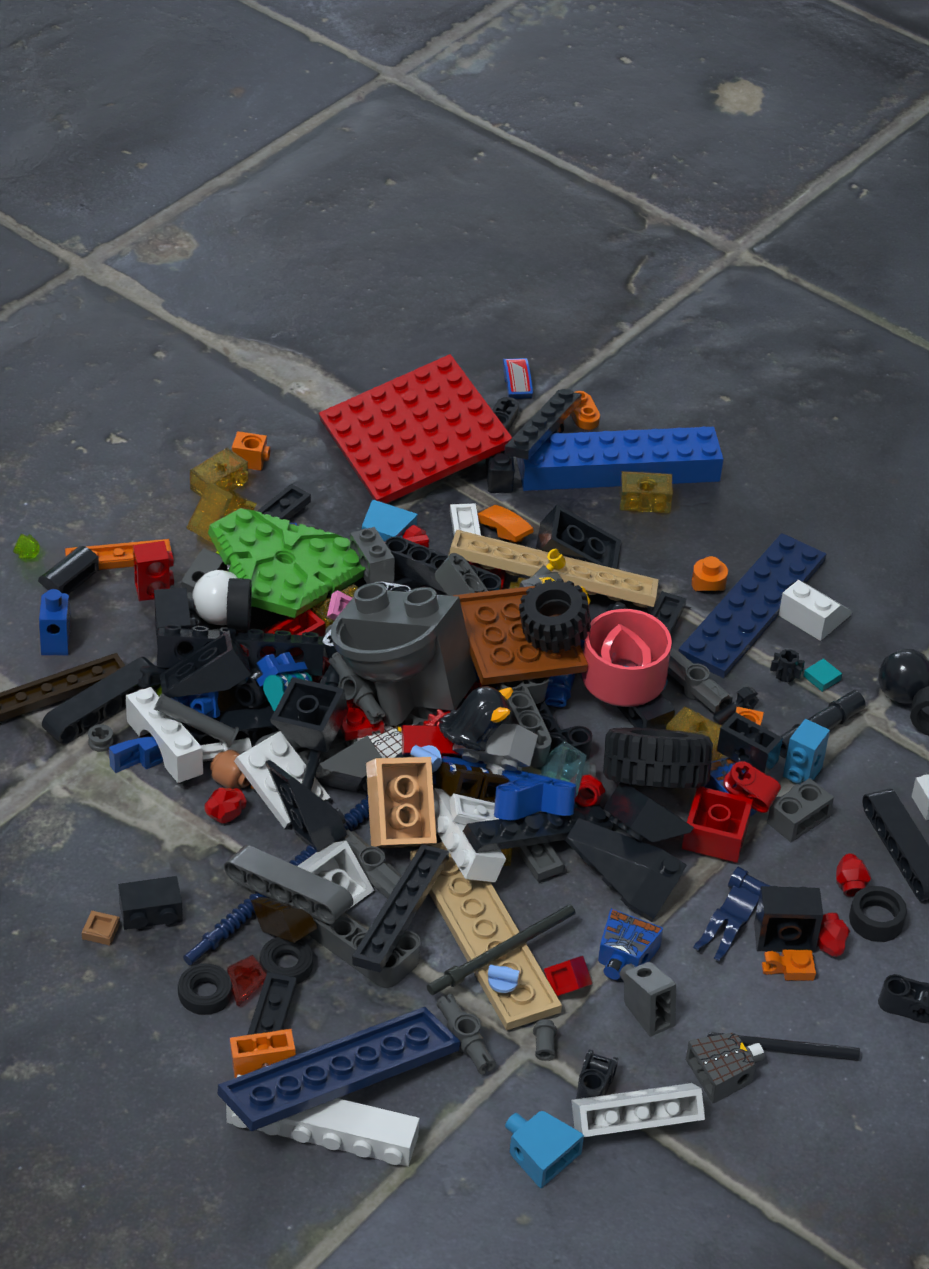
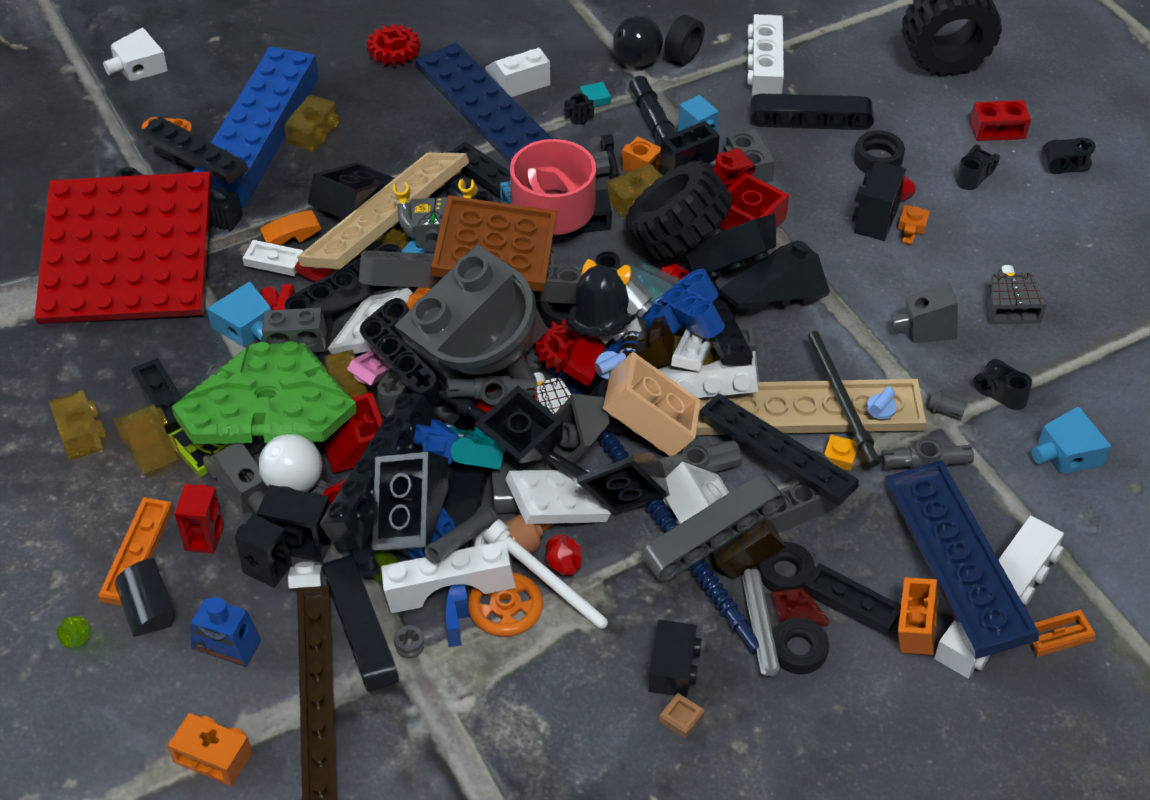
camera: 65 degrees left, 5 degrees up
black tyre [227,578,252,631] -> none
orange brick [232,431,271,471] -> none
slope [503,358,533,399] -> none
black tyre [519,579,591,653] -> none
red panel [544,956,592,996] -> none
white brick [571,1083,705,1137] -> none
torso [598,909,663,980] -> none
orange piece [691,556,728,591] -> none
dark blue flag [693,866,770,961] -> none
black piece [707,1032,860,1060] -> none
red rock [836,853,871,897] -> none
none -> white torso [103,28,168,81]
none -> black brick [235,514,292,588]
none -> white plate [288,562,323,588]
none -> red gear [367,24,420,66]
none -> orange plate [468,572,544,637]
none -> white piece [483,519,608,629]
none -> light grey axle [742,568,780,677]
none -> light orange plate [824,435,858,471]
none -> orange tile [1028,609,1096,658]

